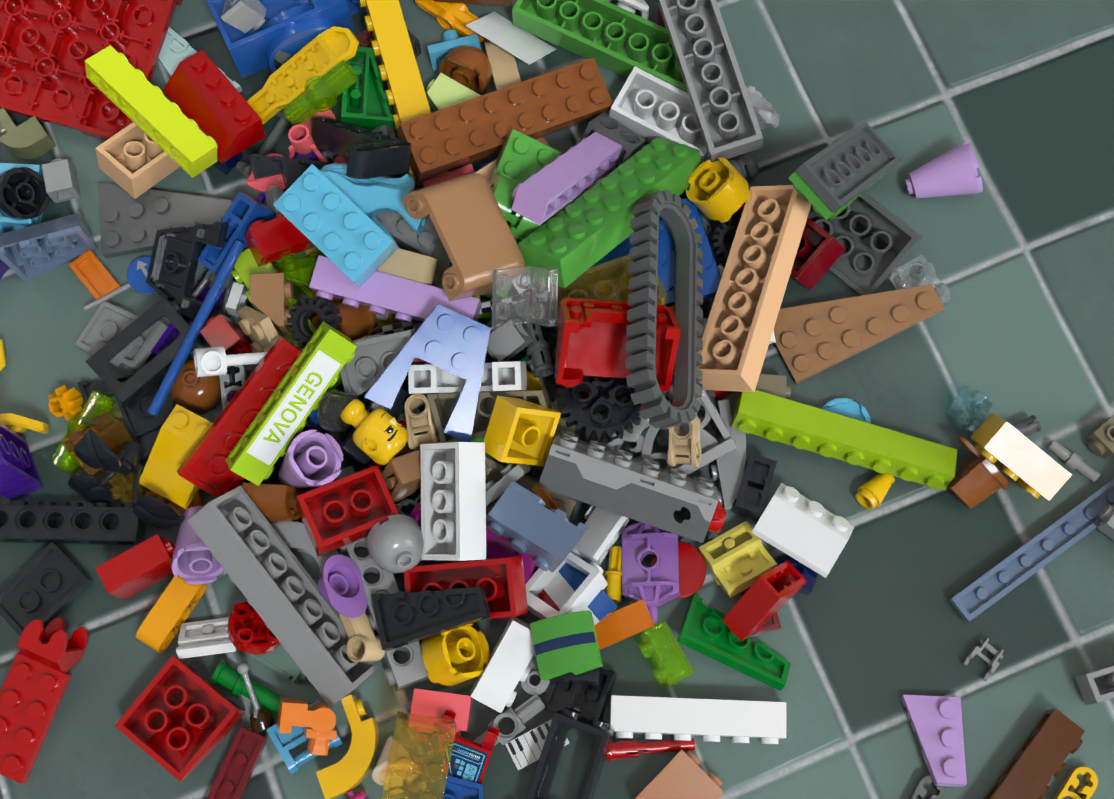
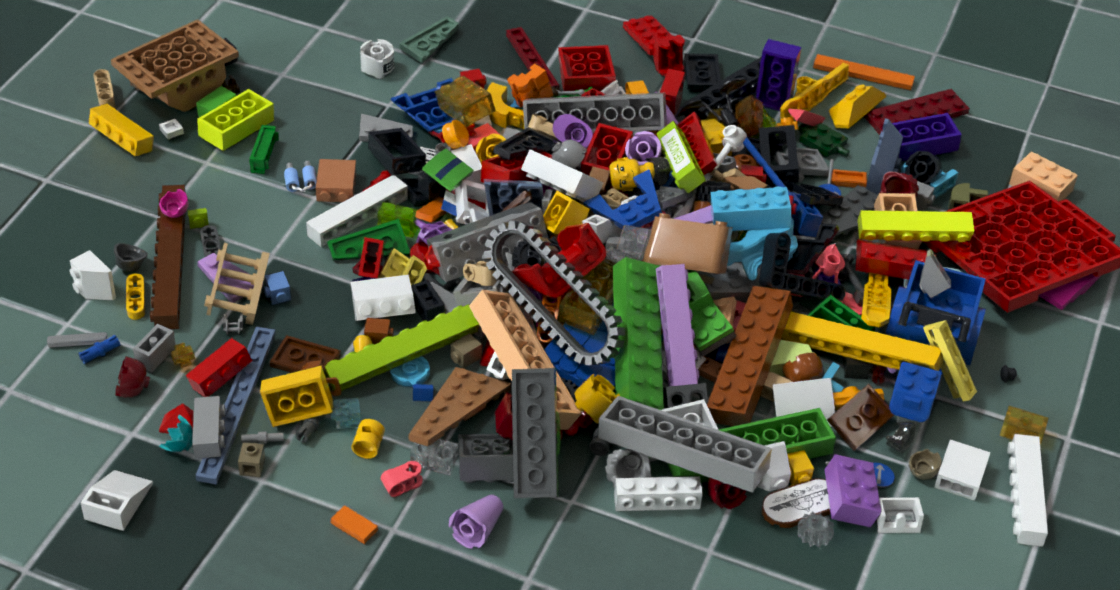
camera: 130 degrees right, 30 degrees down
clear neon green piece [283,60,358,126] -> none
none -> clear yellow gear [170,343,195,368]
none -> red brick [185,338,253,397]
none -> tan fence [204,243,270,325]
none -> medium blue brick [264,271,291,305]
none -> reddish brown tile [269,335,341,373]
none -> orange tile [331,505,378,544]
none -> yellow wheel [351,419,385,459]
none -> dark orange brick [364,318,394,345]
none -> coral piece [380,461,423,497]
none -> blue slope [413,384,434,401]
none -> light orange piece [442,120,469,149]
none -> white brick [614,477,702,511]
none -> coral slope [788,109,825,127]
none -> dark green plate [798,123,850,157]
none -> dark red hair [880,171,919,198]

